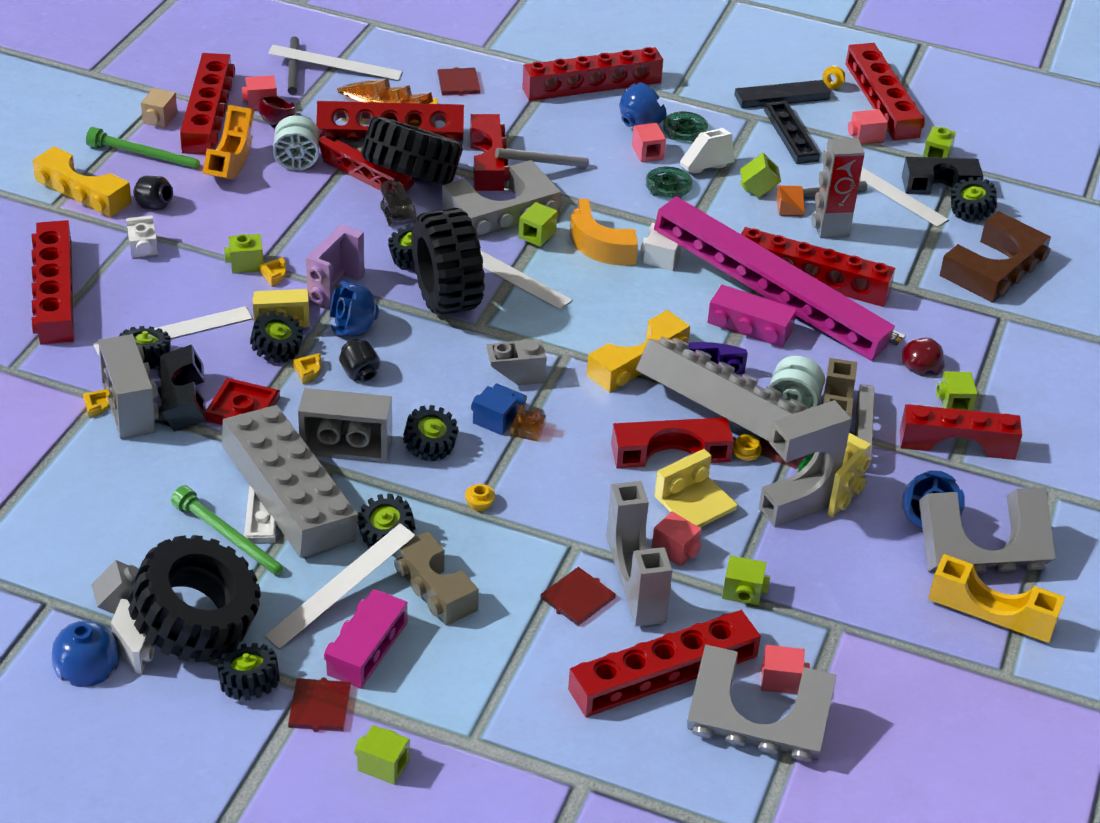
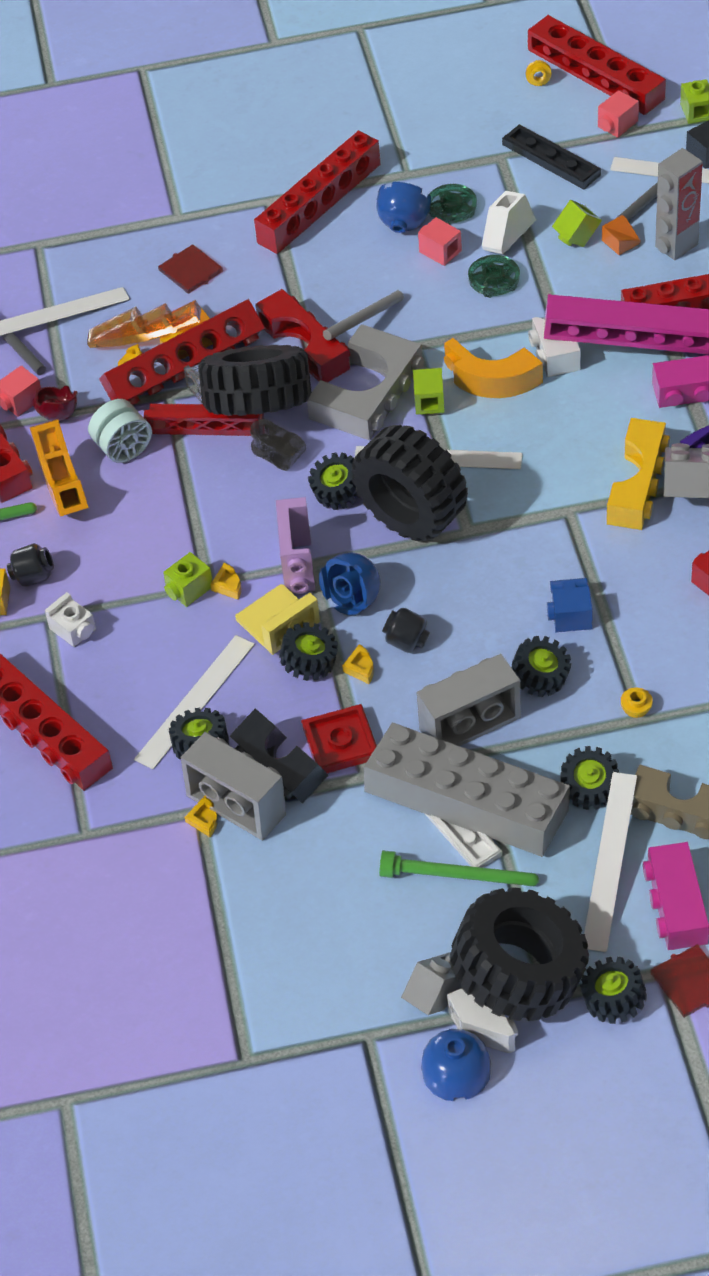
camera: 25 degrees left, 10 degrees up
light grey slope [486,339,547,385] -> none
clear orange tile [510,405,546,442] -> none
black tile [734,80,831,108] -> none

